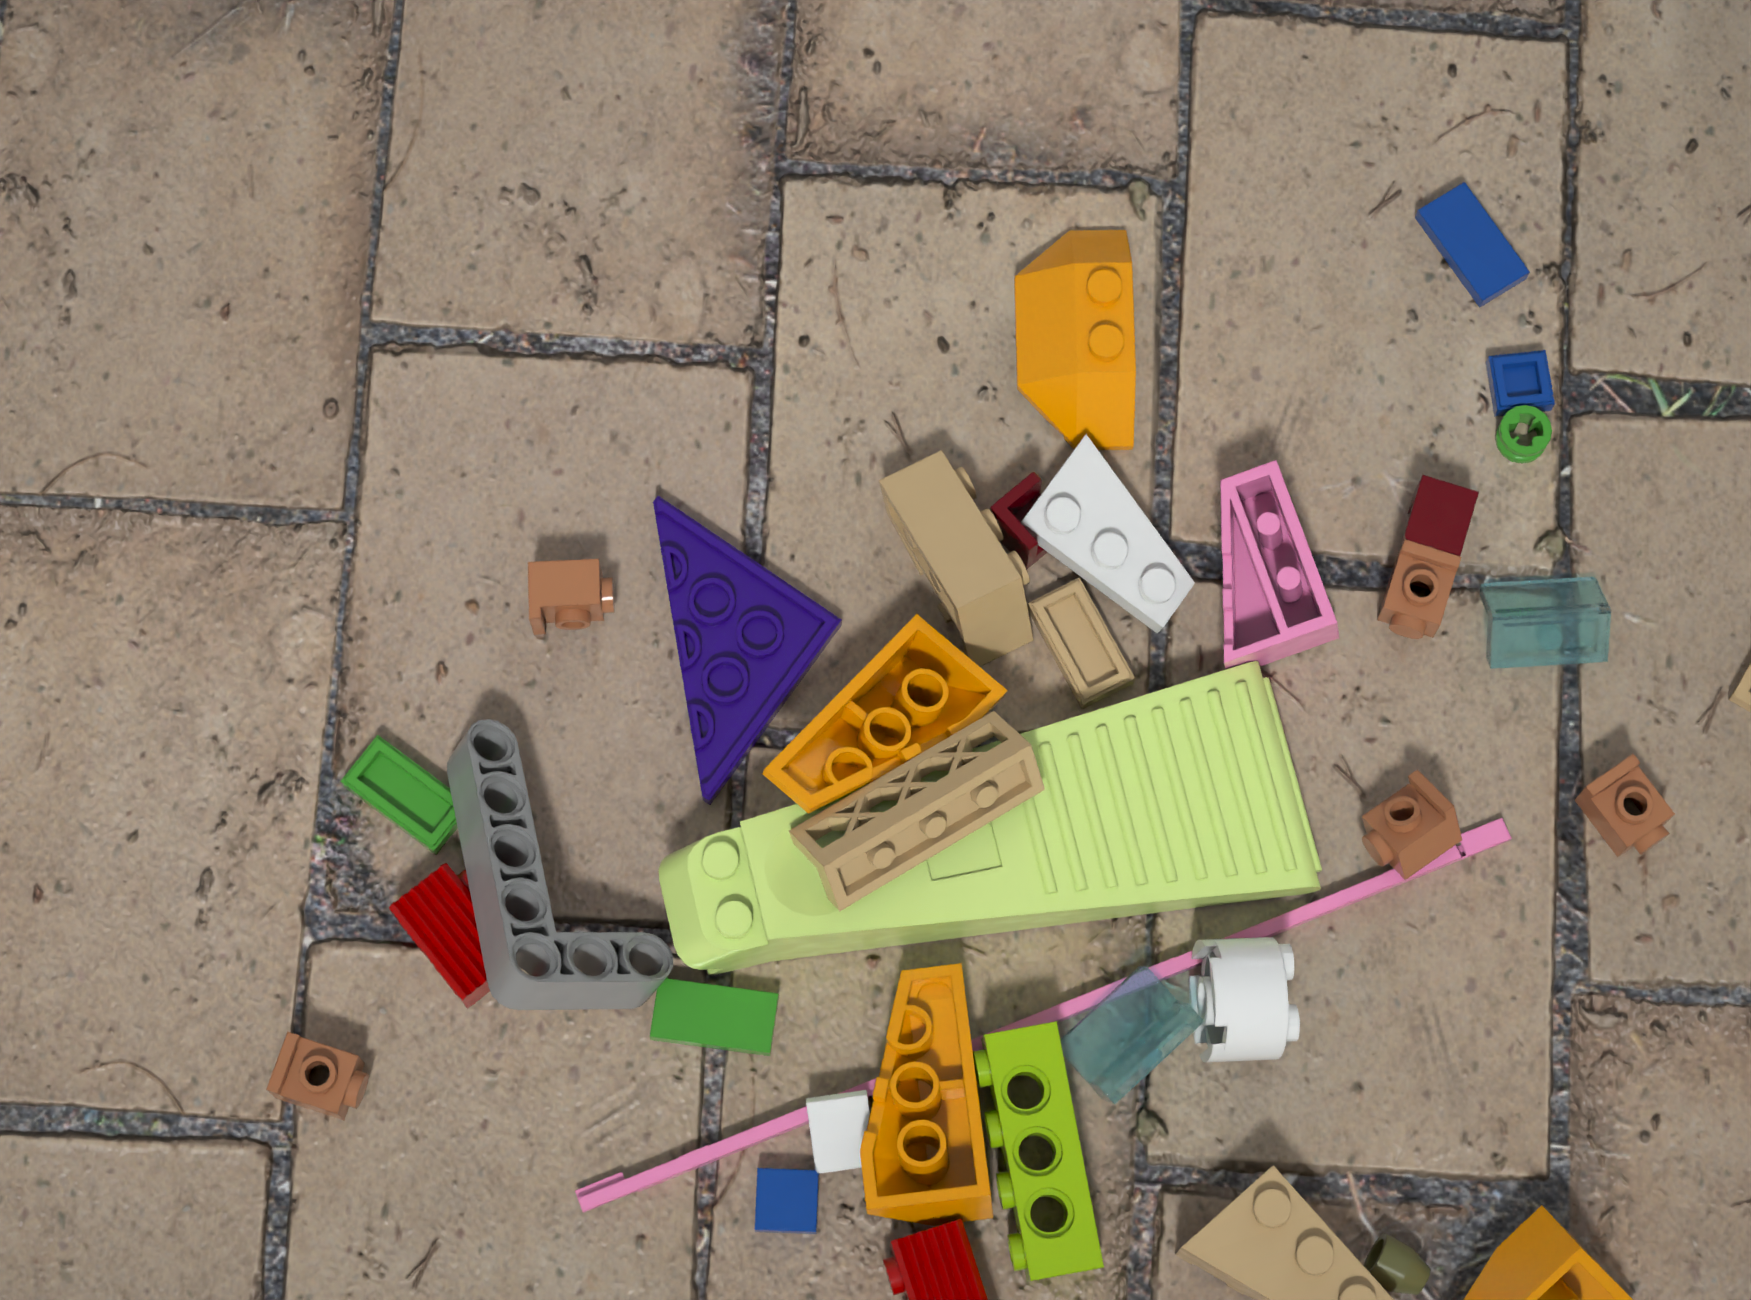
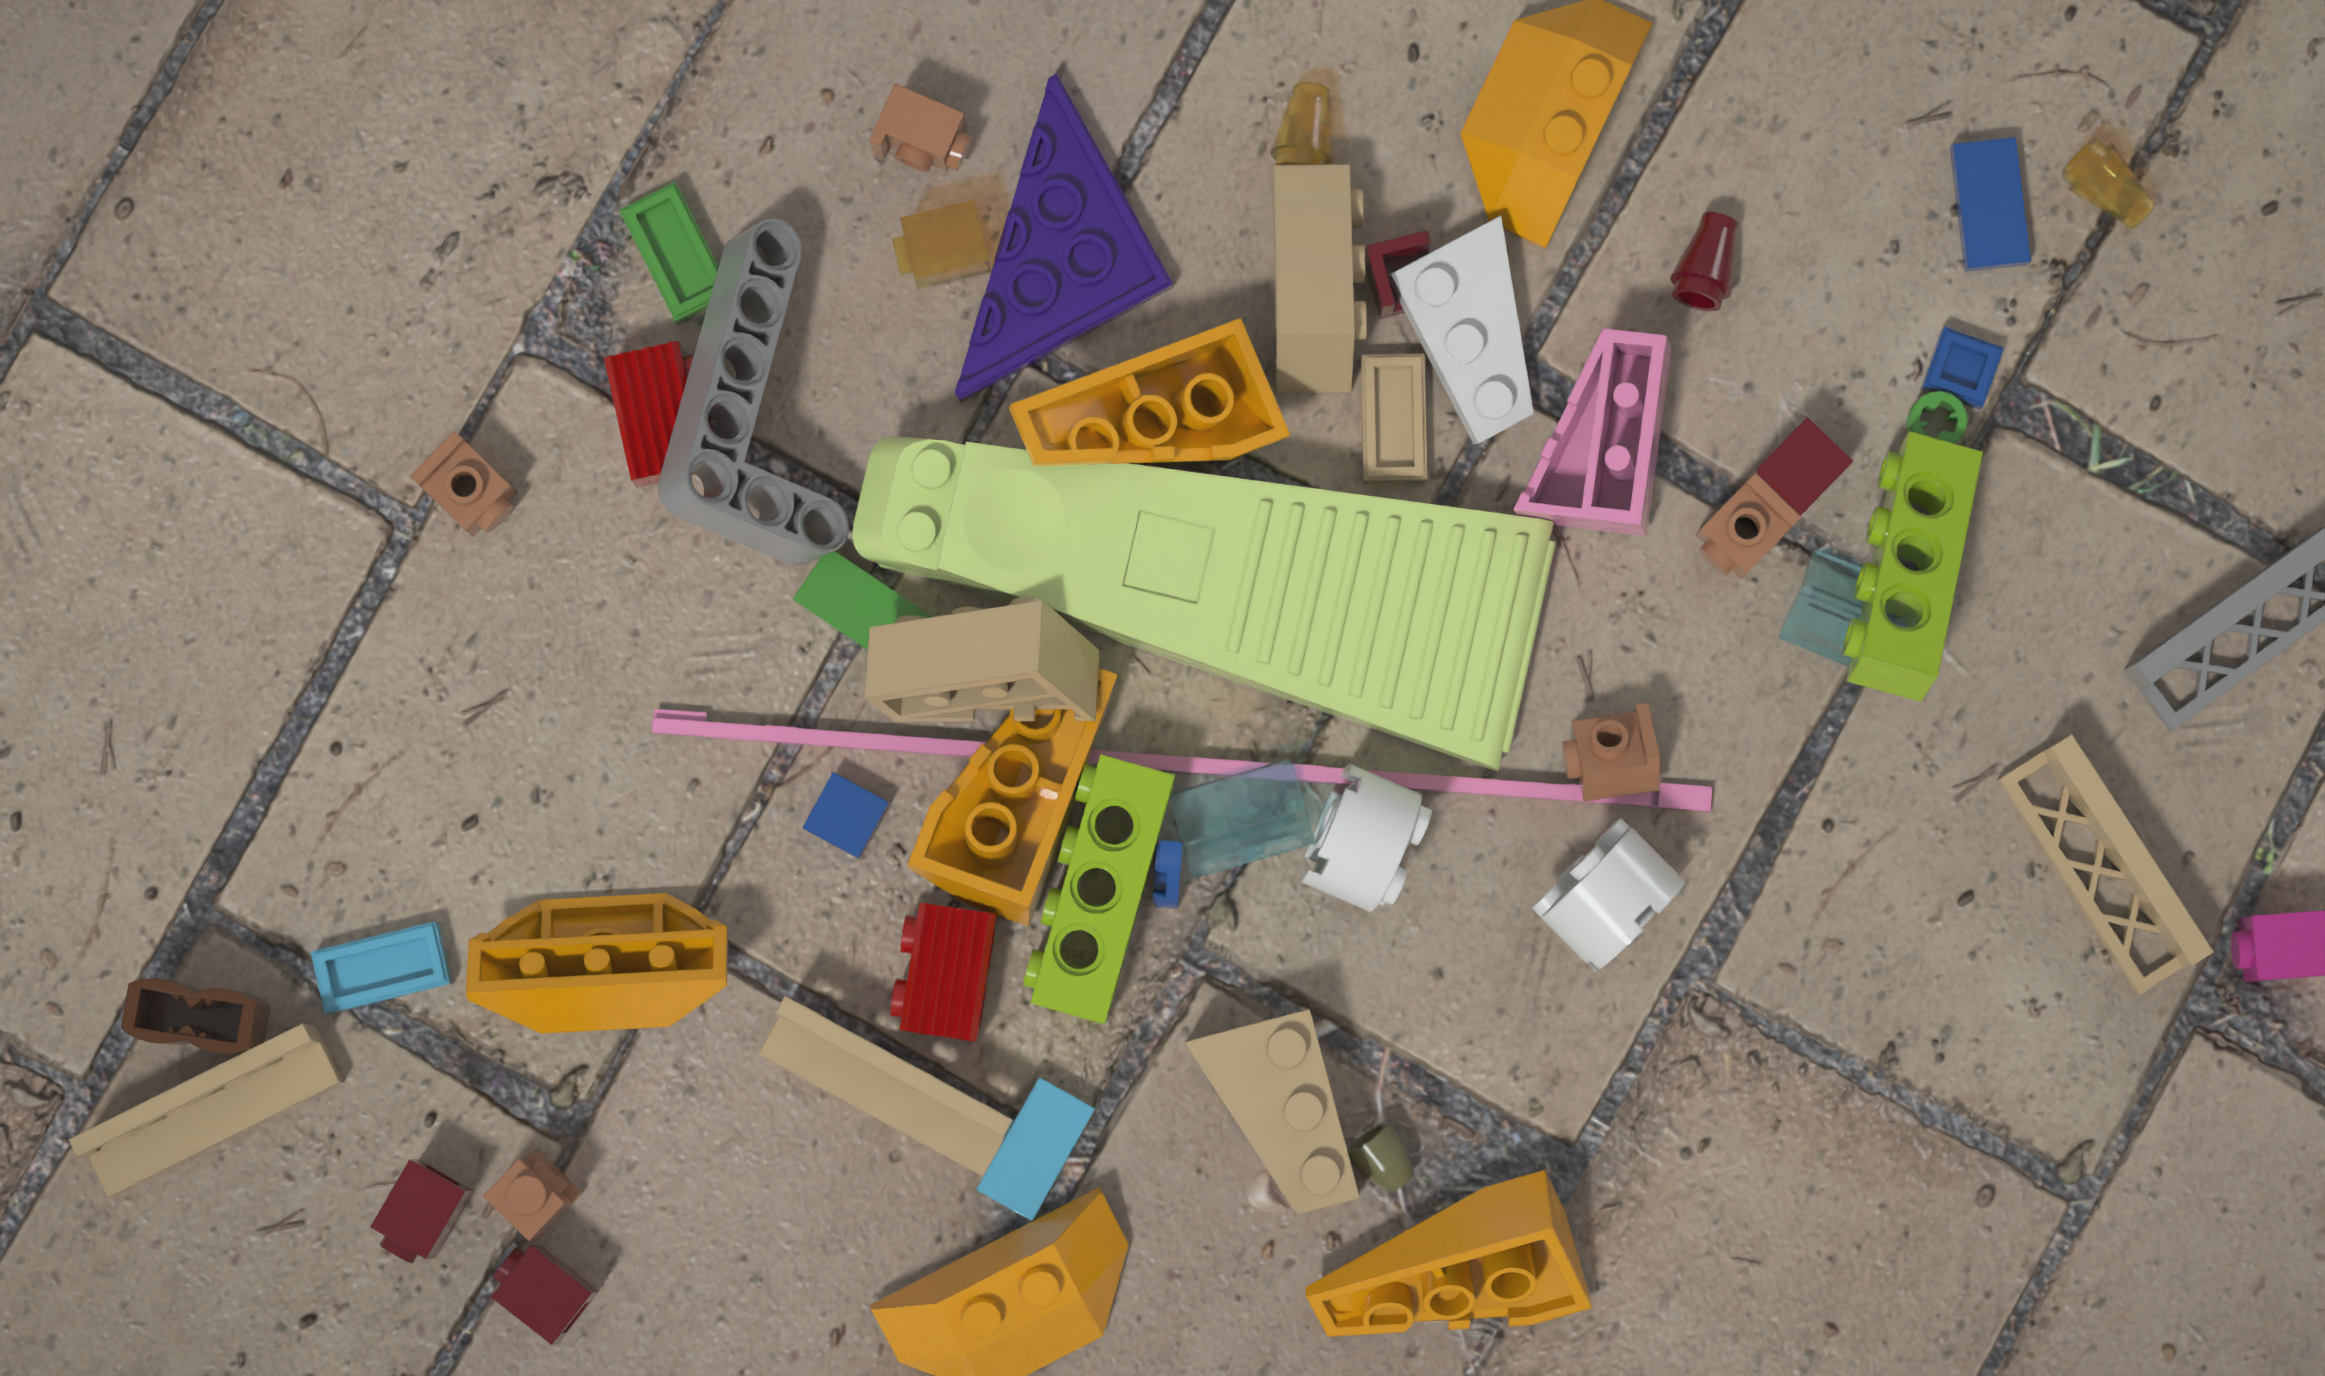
camera: 30 degrees right, 10 degrees up
tan fence [789,711,1045,911] -> none
white slope [806,1090,870,1173] -> none
nougat brick [1575,754,1675,857] -> none
none -> tan wedge [864,597,1099,722]
none -> clear yellow brick [892,200,991,290]
none -> blue tile [1153,840,1183,909]
none -> clear yellow cone [1270,82,1333,165]
none -> white brick [1532,818,1686,972]
none -> dark red cone [1670,212,1739,311]
none -> lime brick [1842,431,1983,702]
none -> clear yellow cone [2061,137,2157,230]

